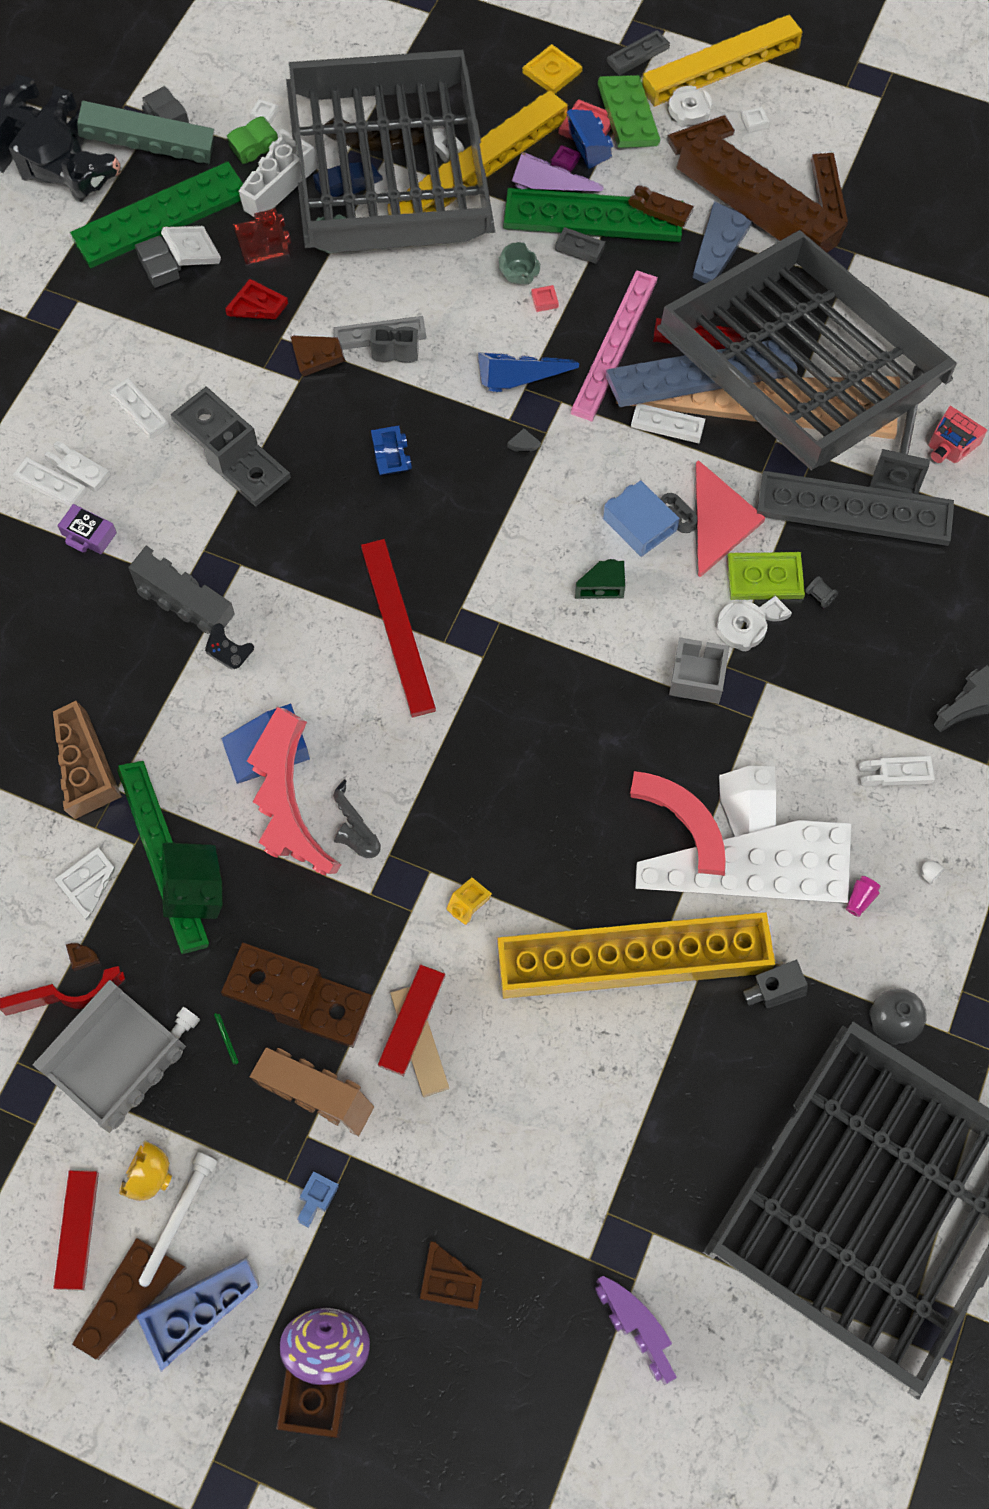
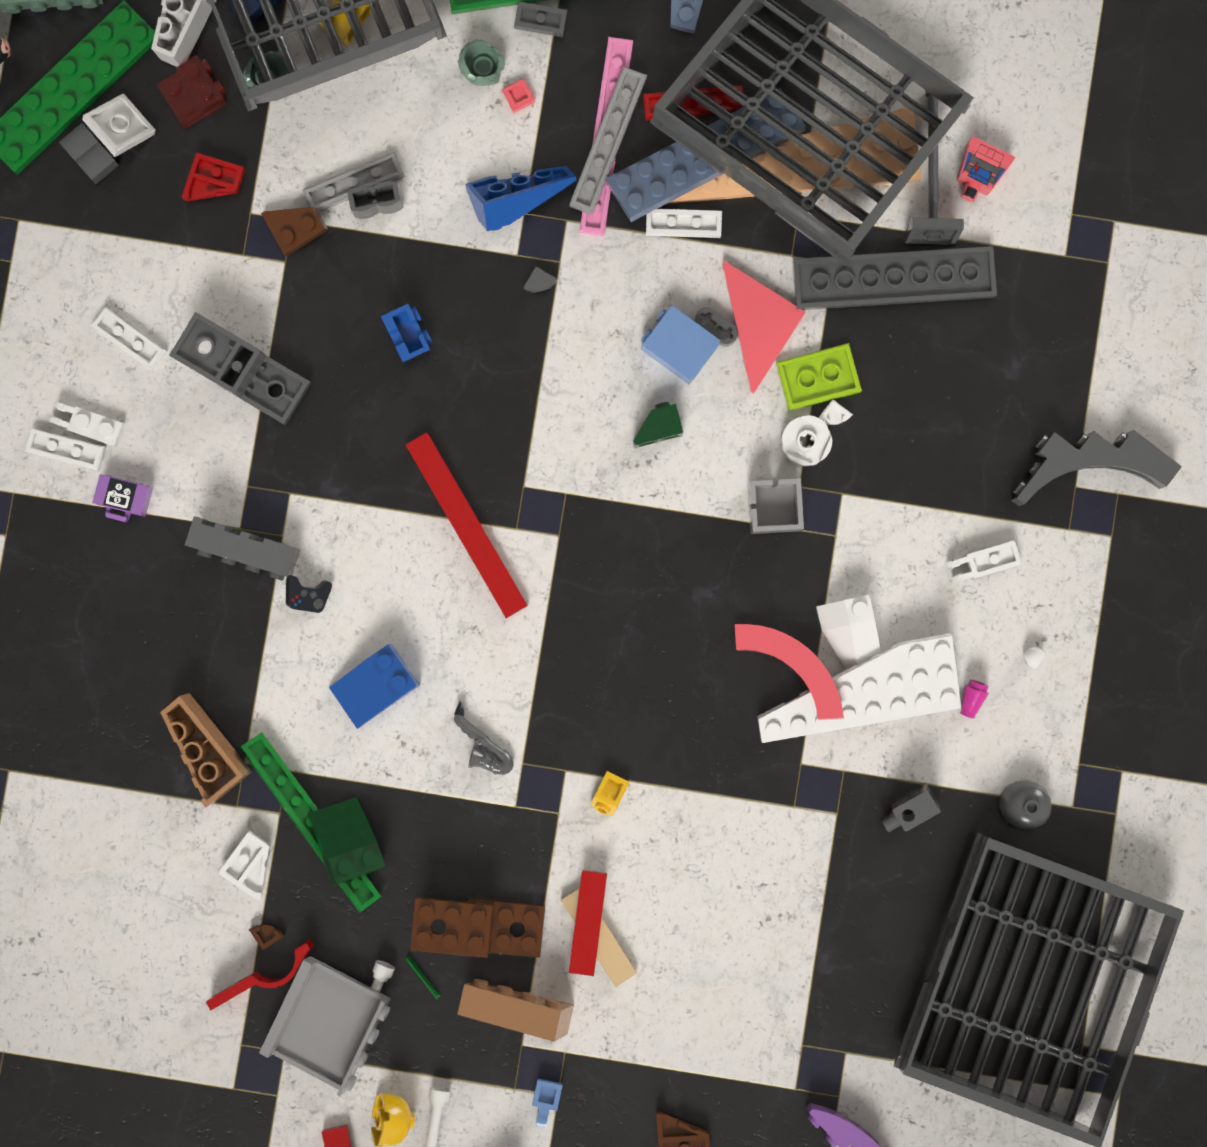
camera: 15 degrees left, 20 degrees up
coral arch [247,707,341,876] -> none
yellow brick [497,912,775,999] -> none
dark grey bush [805,576,839,608] -> none
none -> light grey tile [569,67,647,215]

